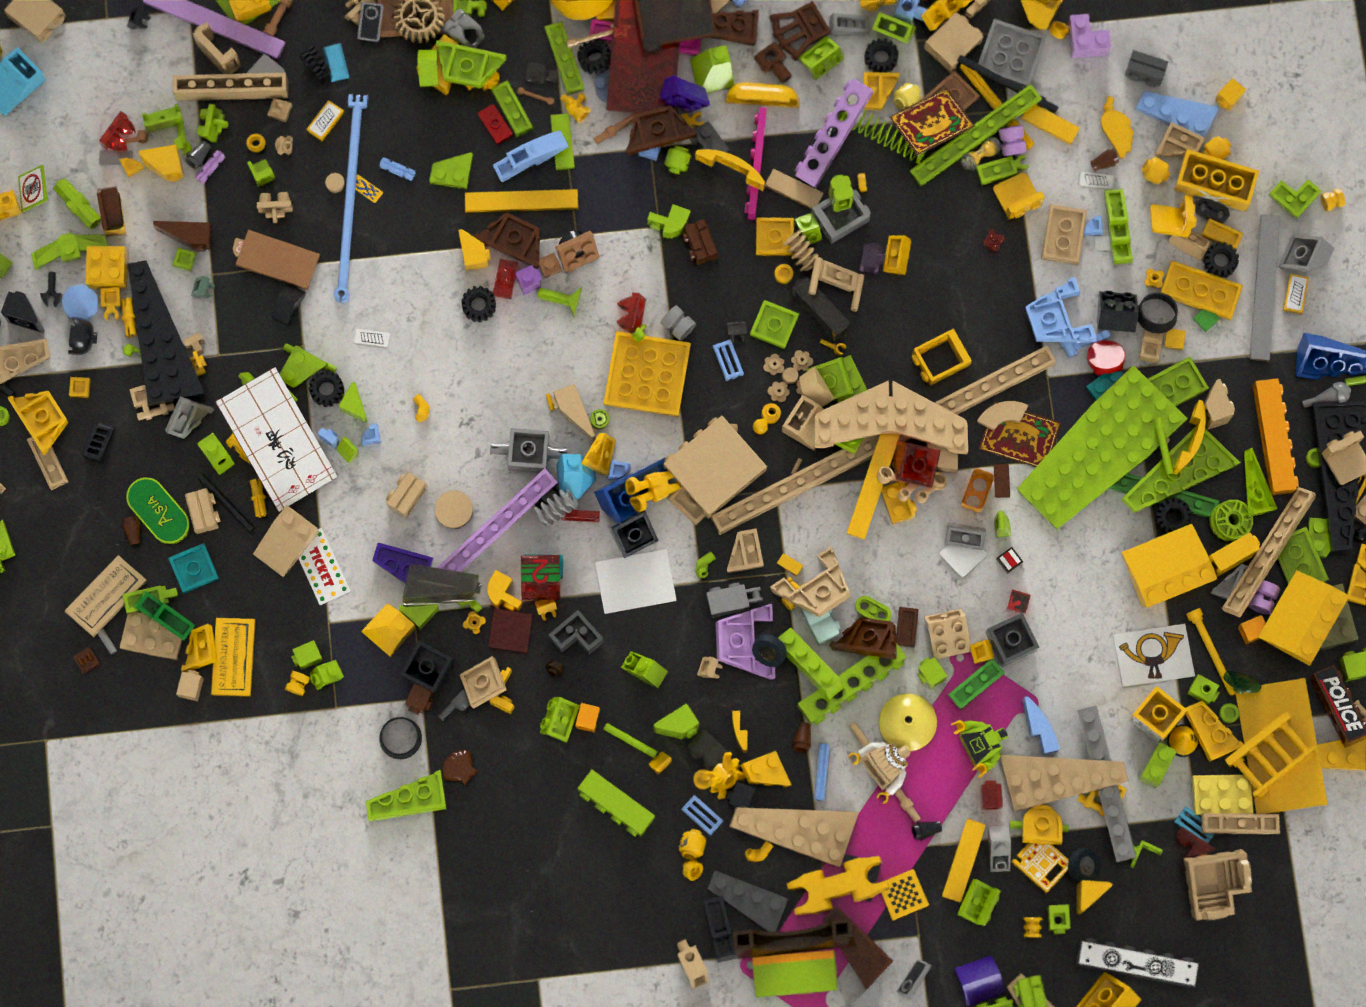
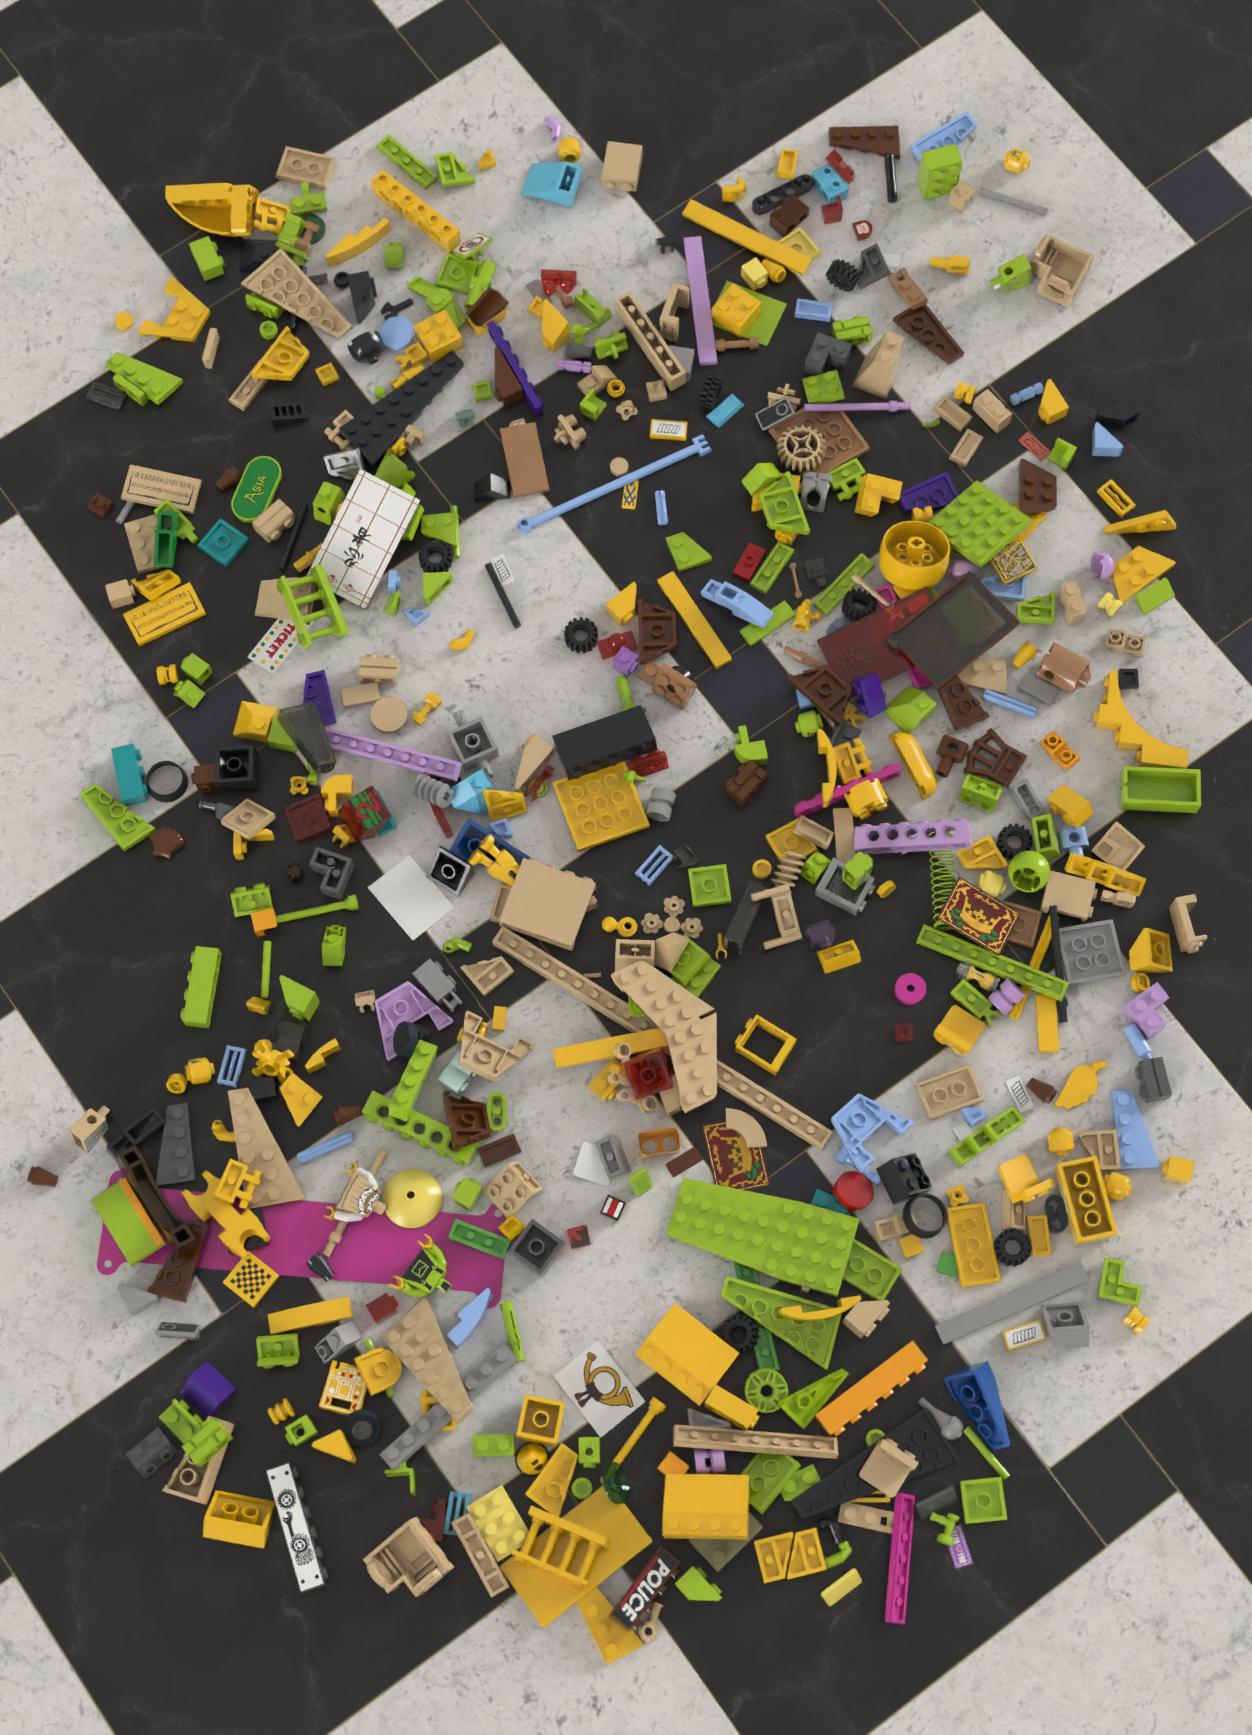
camera: 65 degrees right, 5 degrees down
lime bar [1154,417,1174,475] -> none
none -> teal brick [111,744,149,806]
none -> yellow plate [214,1159,262,1209]
none -> lime piece [275,894,359,923]
none -> lime fence [276,564,349,650]
none -> tan tile [341,682,381,708]
none -> lime cone [375,451,416,489]
none -> yellow bar [411,692,442,726]
none -> lime tile [435,253,480,295]
none -> black bar [485,563,521,628]
none -> dark purple plate [487,320,544,417]
none -> lime pin [499,1300,525,1363]
none -> clear red arm [524,765,555,801]
none -> black brick [552,705,658,780]
none -> tan slope [577,365,617,396]
none -> tan tile [793,815,834,850]
none -> yellow plate [833,737,872,784]
none -> yellow brick [844,778,889,820]
none -> dark pink piece [894,973,926,1005]
none -> lime wheel [1008,850,1050,892]
none -> light blue cylinder [1123,1023,1152,1060]

